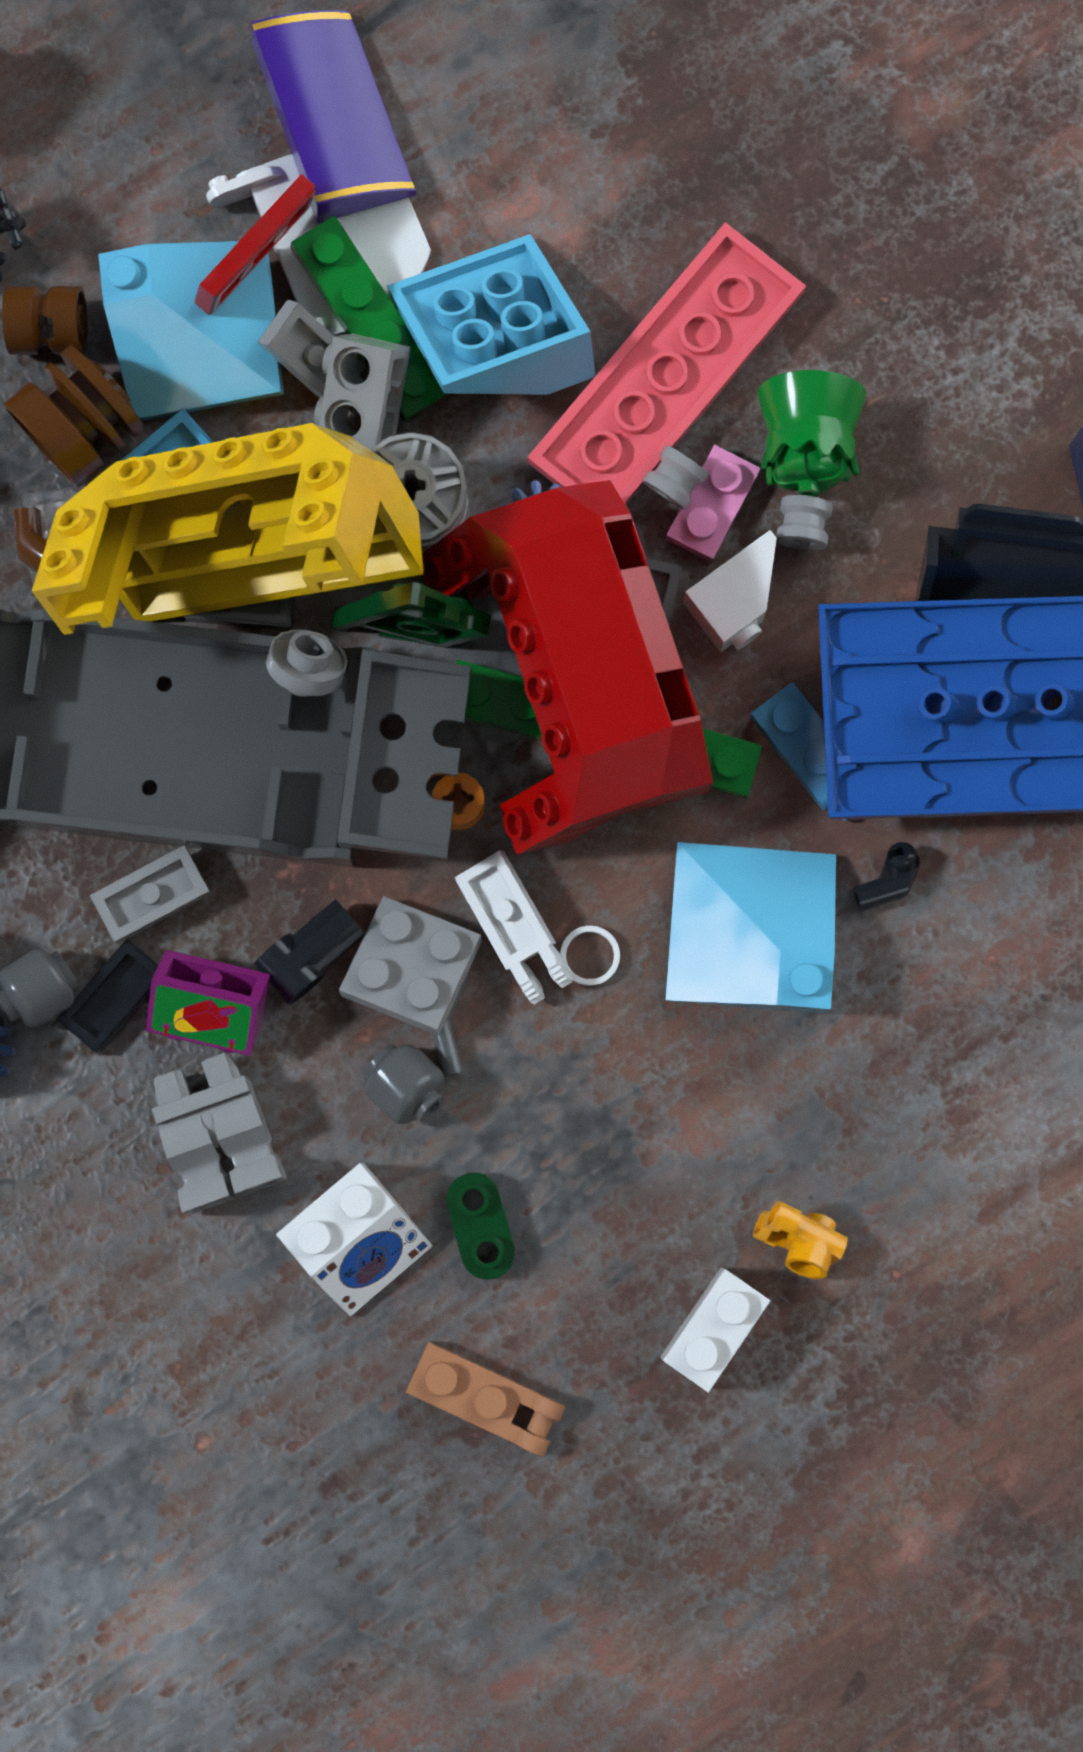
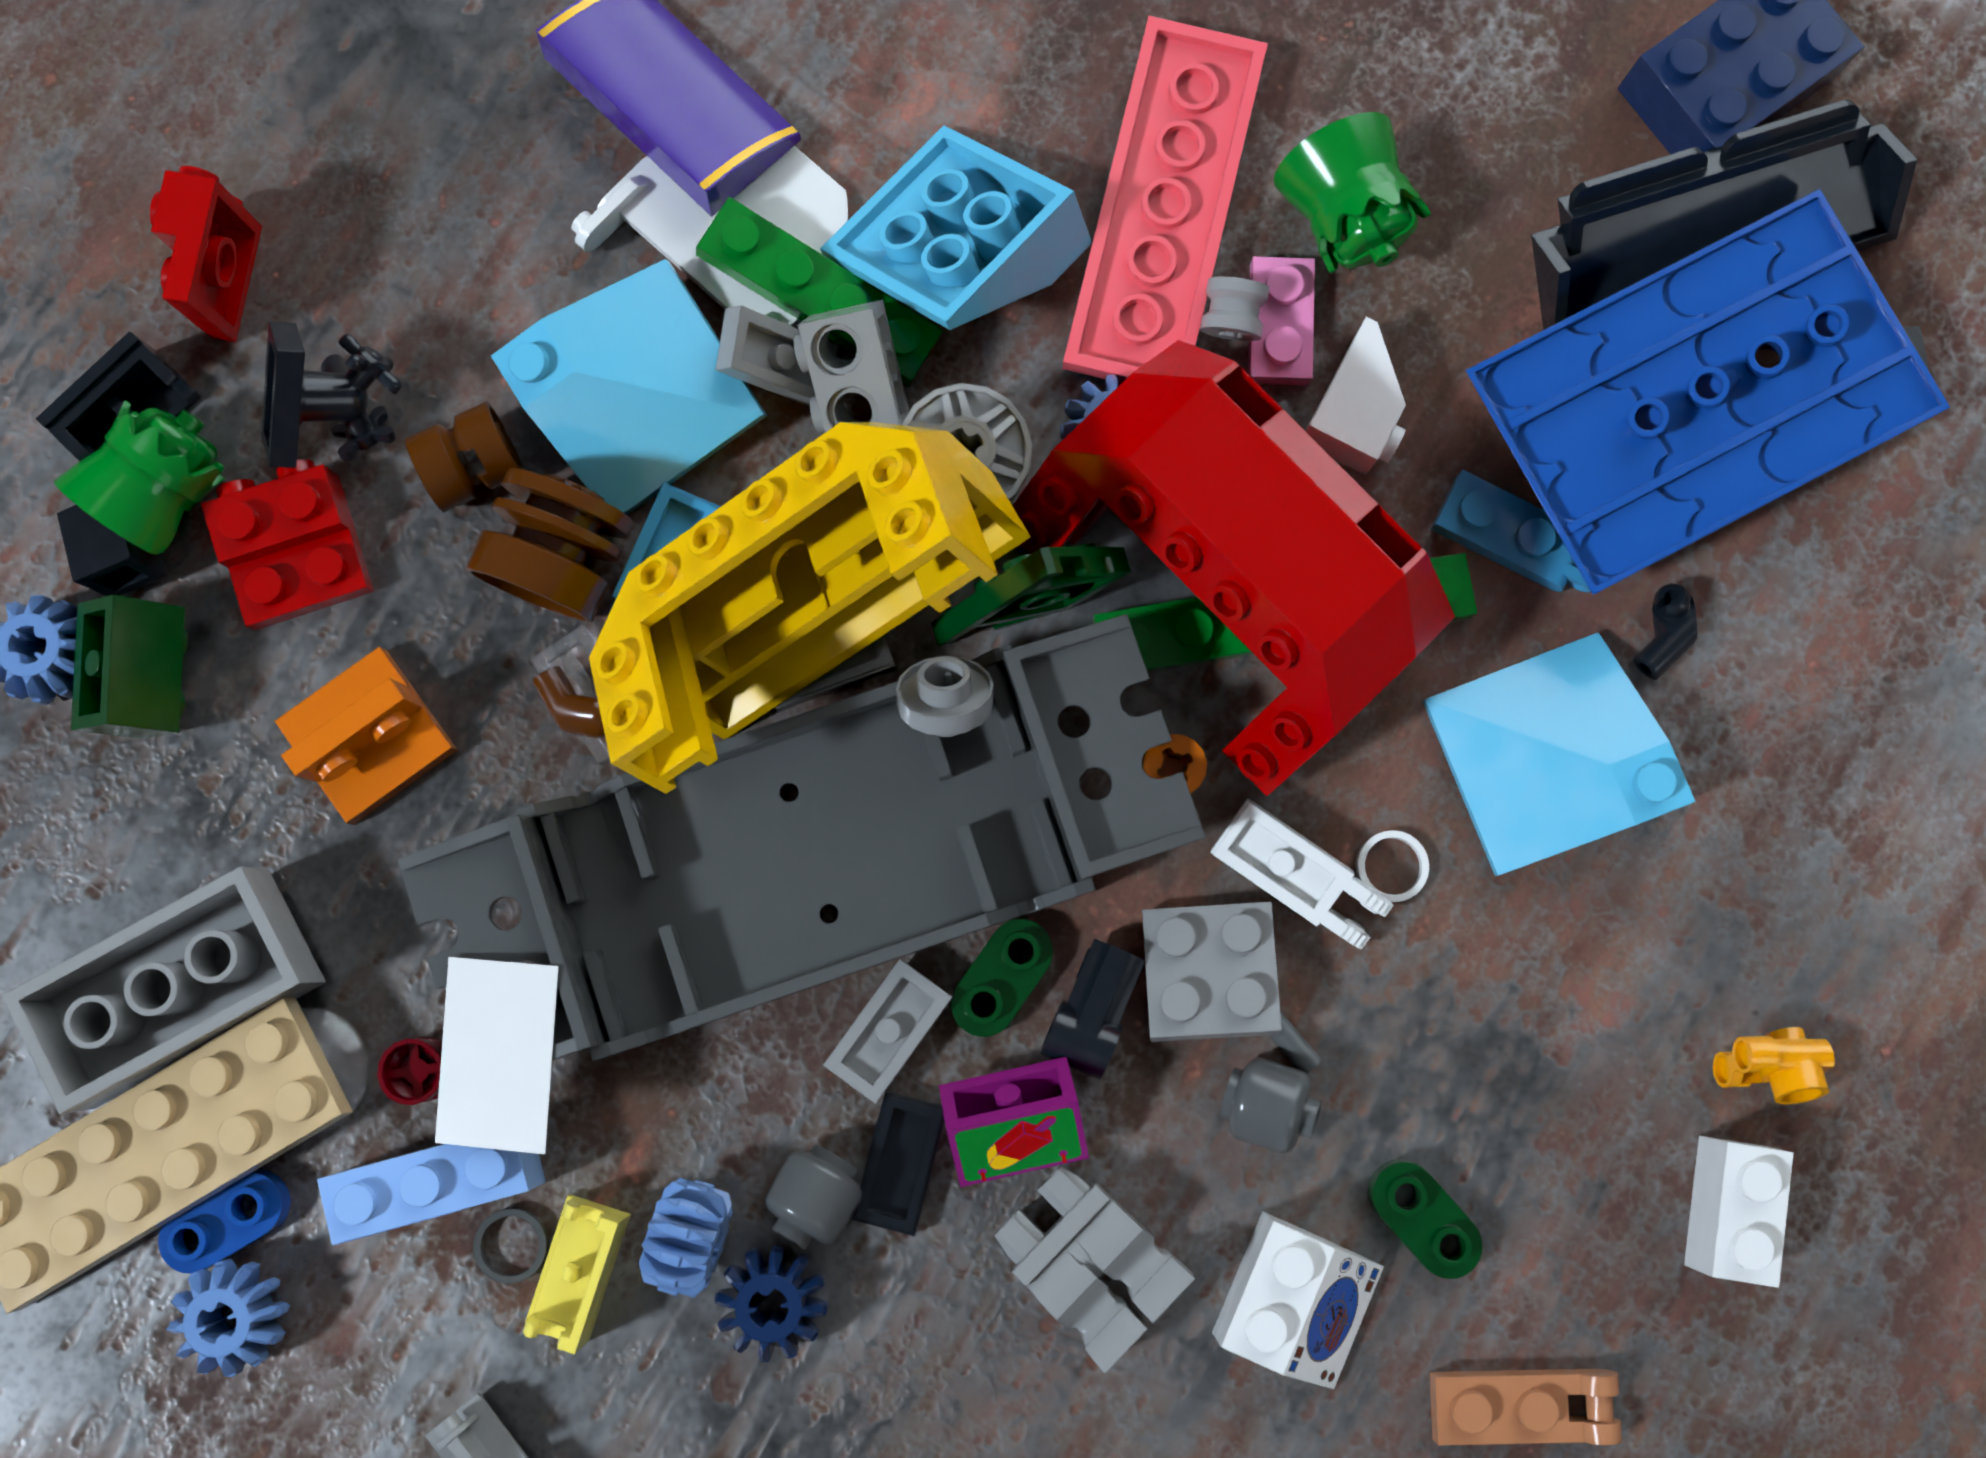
camera: 30 degrees left, 0 degrees up
red tile [194,174,316,315] -> none
light grey wheel [776,495,833,551] -> none
none -> dark green plate [951,919,1053,1037]

